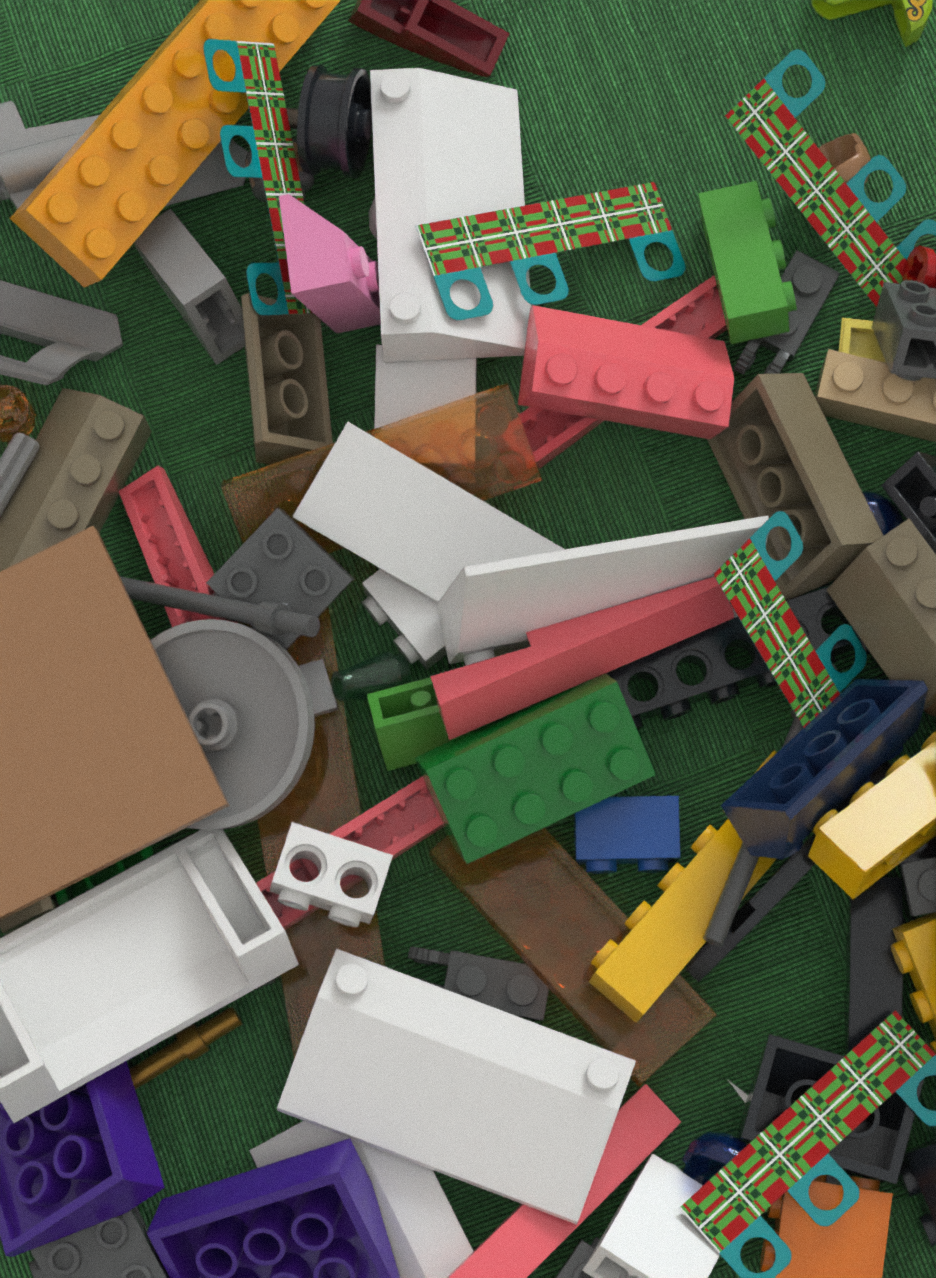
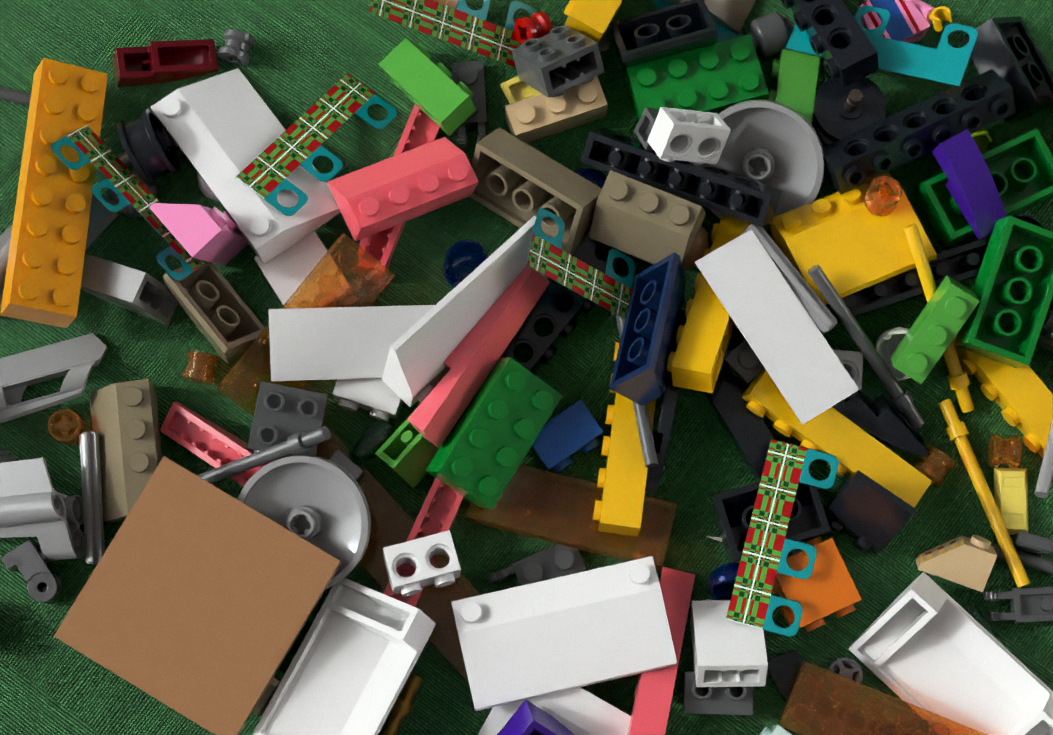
camera: 40 degrees left, 0 degrees up
none -> clear orange wheel [182,351,220,385]
none -> dark grey wheel [218,29,256,66]
none -> clear blue hair [443,239,488,289]

